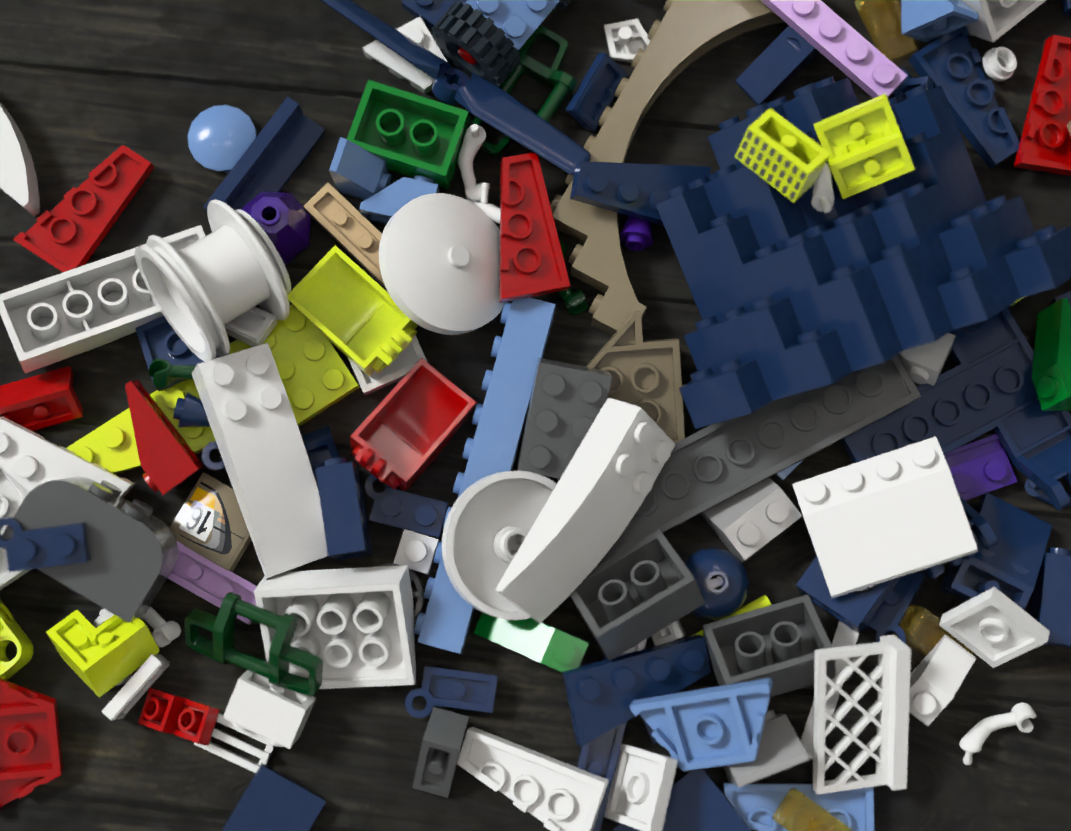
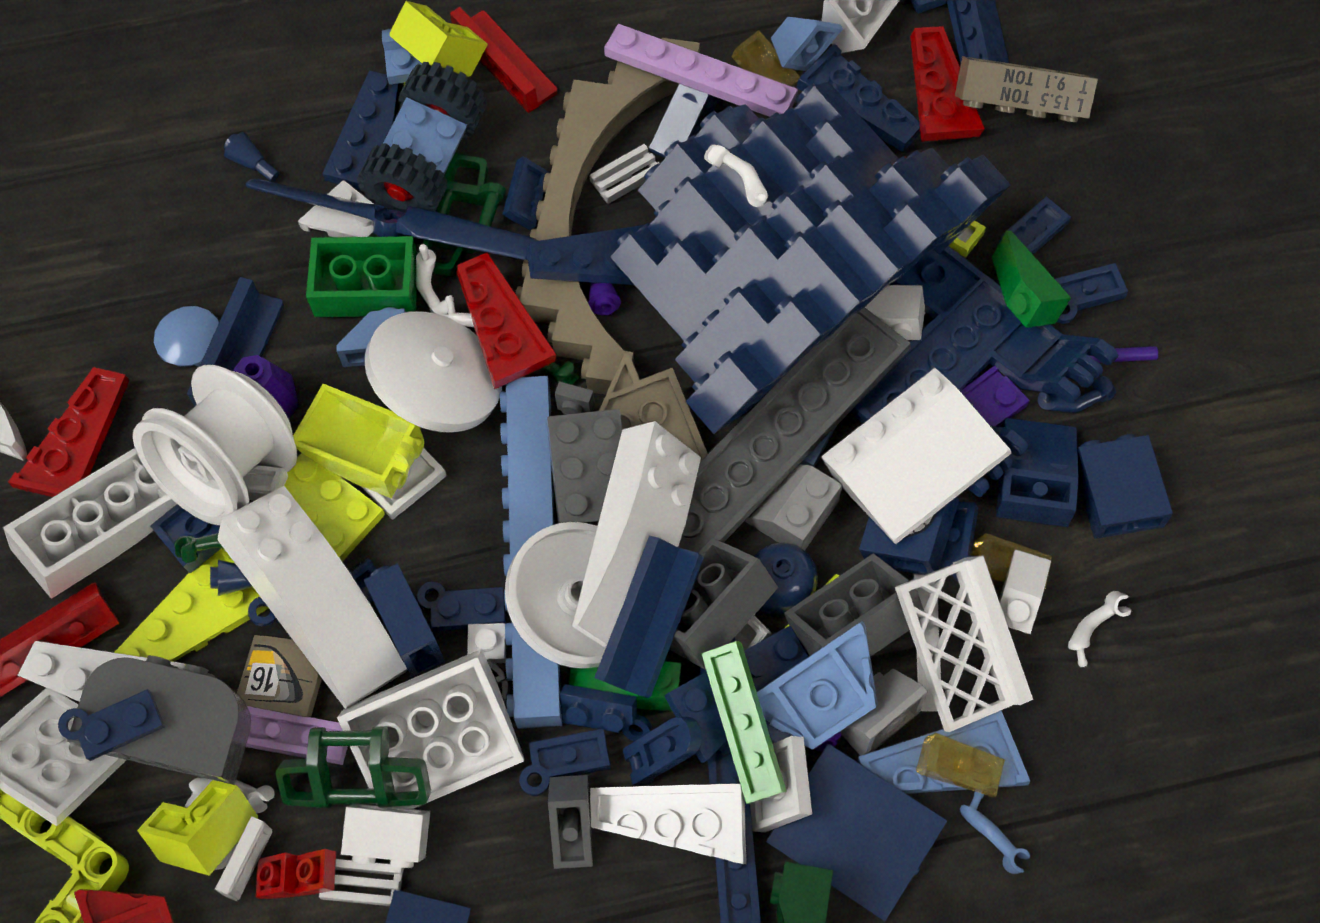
camera: 15 degrees left, 15 degrees down
red slope [125,380,204,495] -> none
tan plate [303,183,386,288] -> none
medium blue slope [329,137,391,200] -> none
red piece [350,357,477,492] -> none
white piece [604,19,651,62] -> none
neon yellow brick [735,108,831,203] -> none
neon yellow slope [814,93,915,199] -> none
white tile [939,587,1050,668] -> none
white plate [983,47,1017,81] -> none
none -> dark grey plate [555,382,595,415]
none -> dark blue hinge [560,684,652,742]
none -> white tile [590,144,660,204]
none -> dark blue panel [594,535,704,698]
none -> dark blue plate [623,717,702,787]
none -> plate [701,641,787,804]

